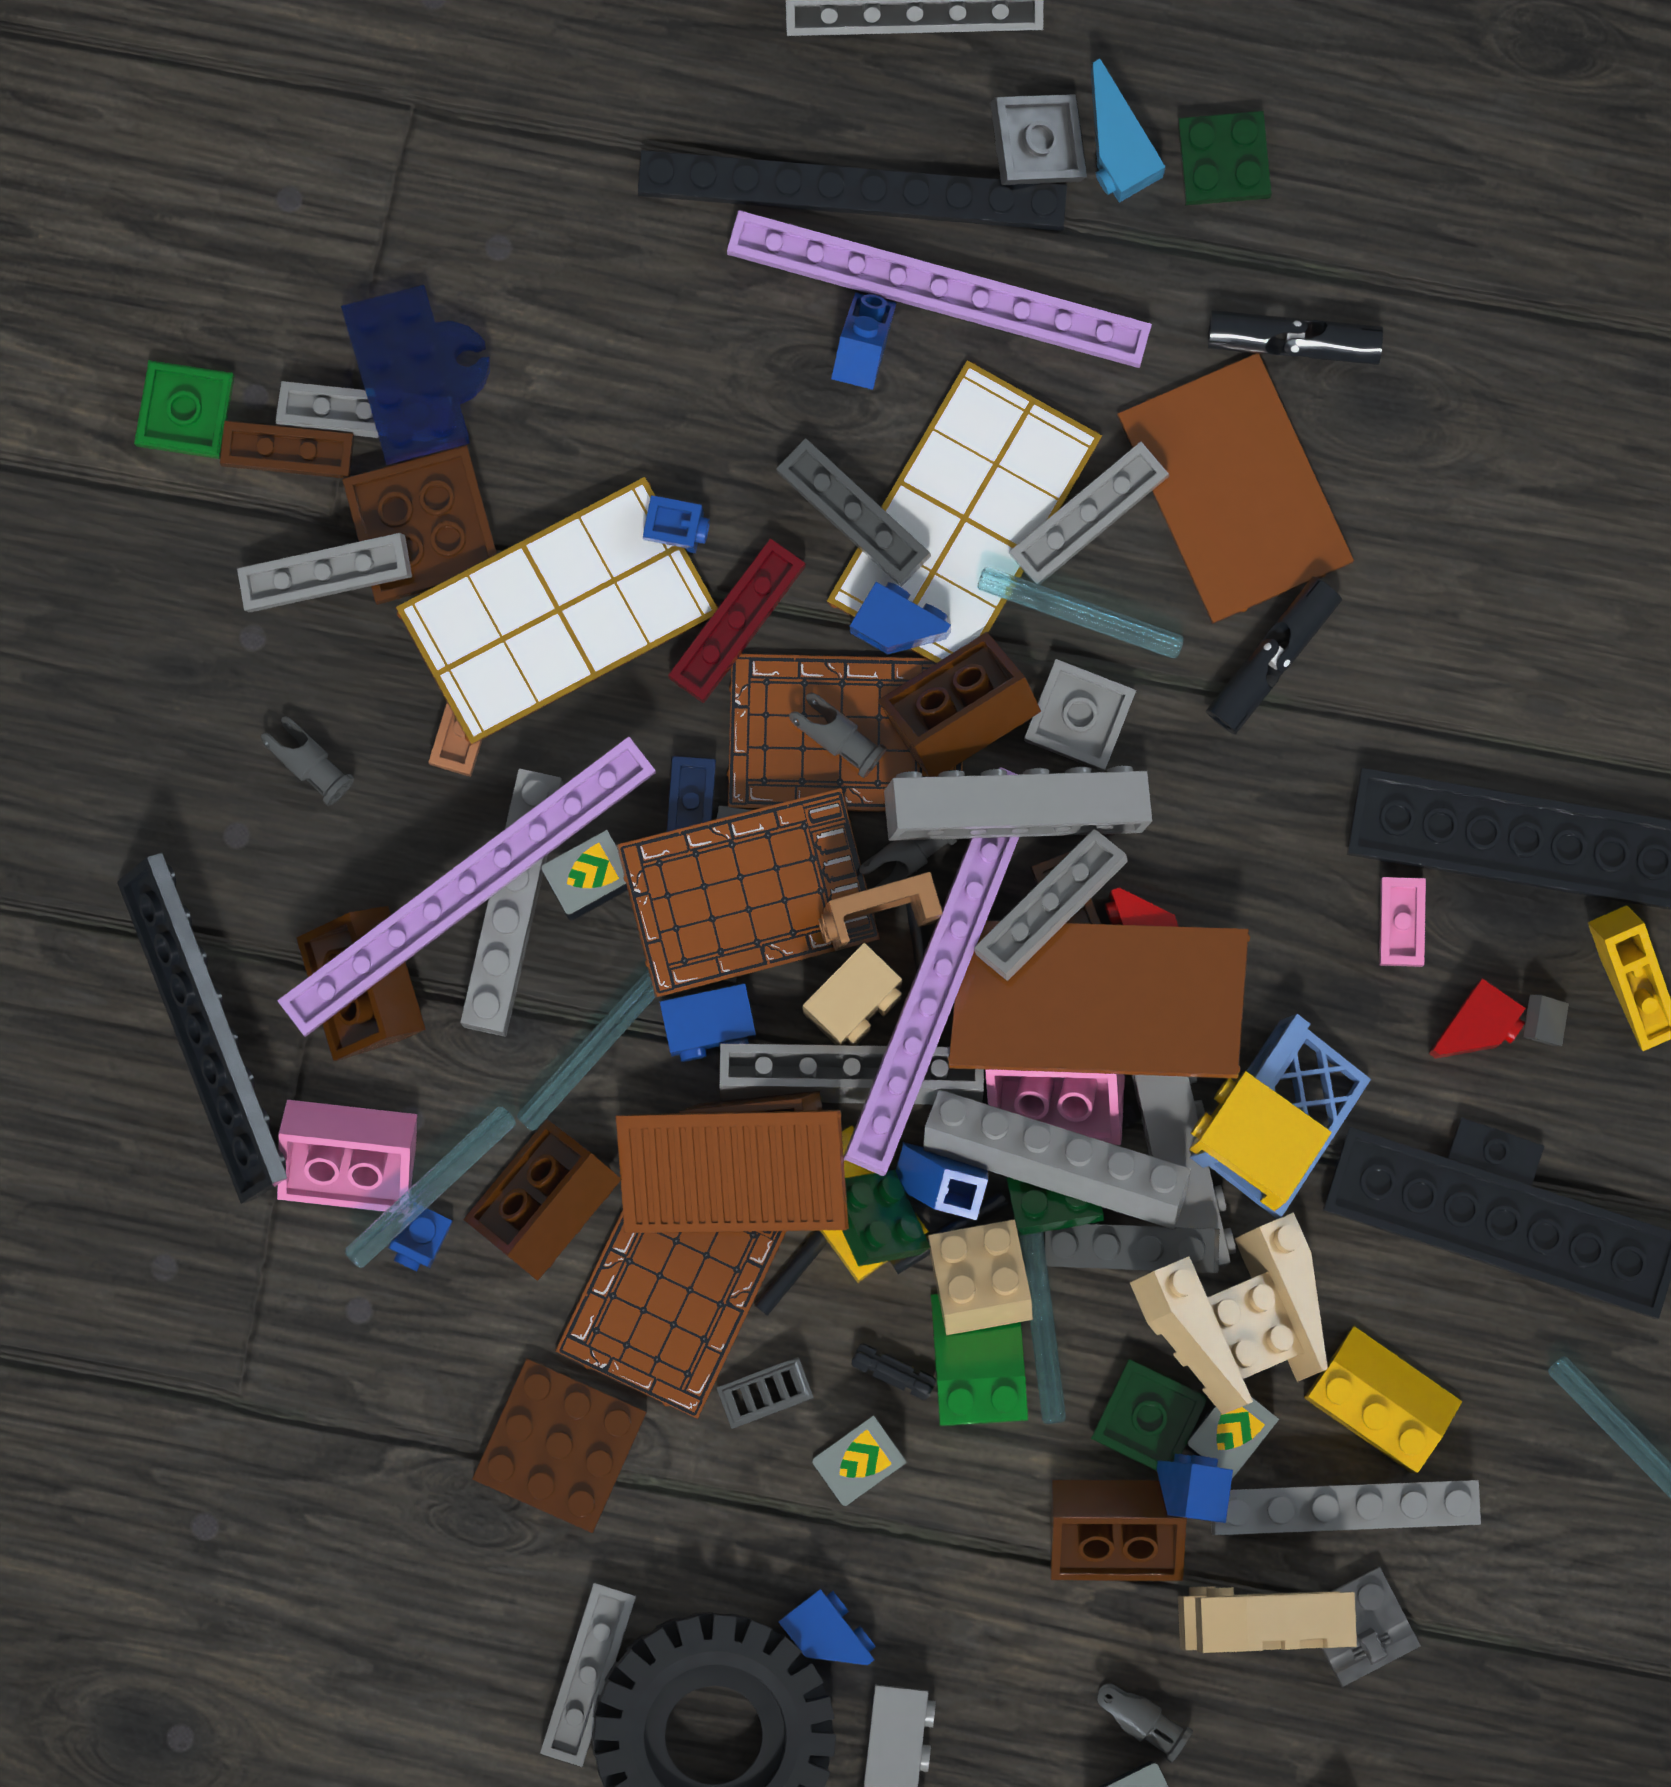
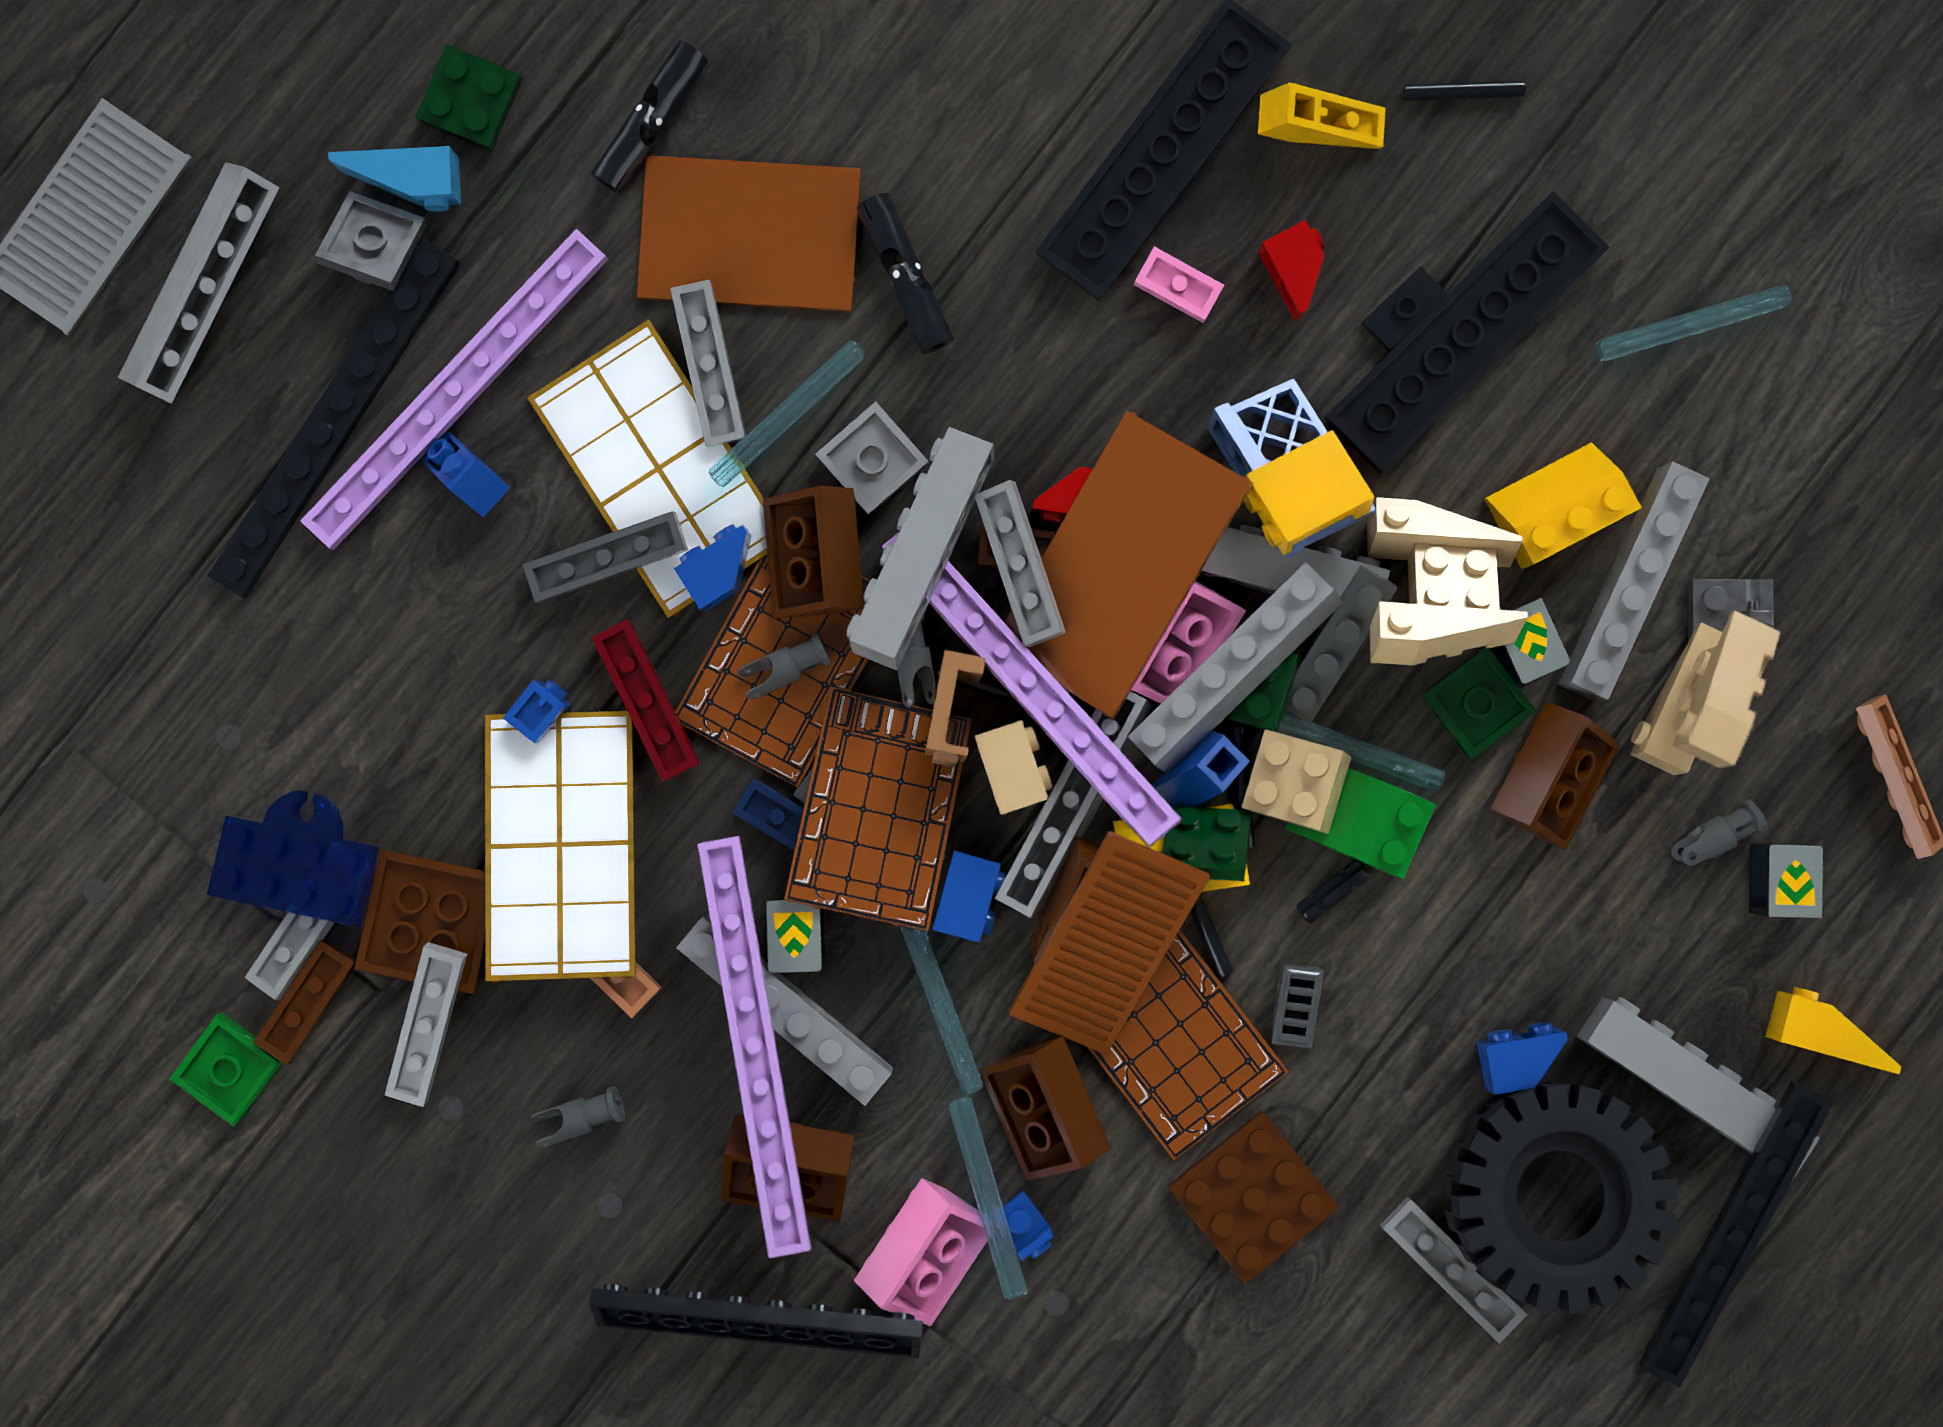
camera: 60 degrees left, 5 degrees up
light grey piece [812,1415,907,1506] -> none
blue slope [1157,1454,1233,1523] -> none
dark grey tile [1523,994,1569,1046] -> none

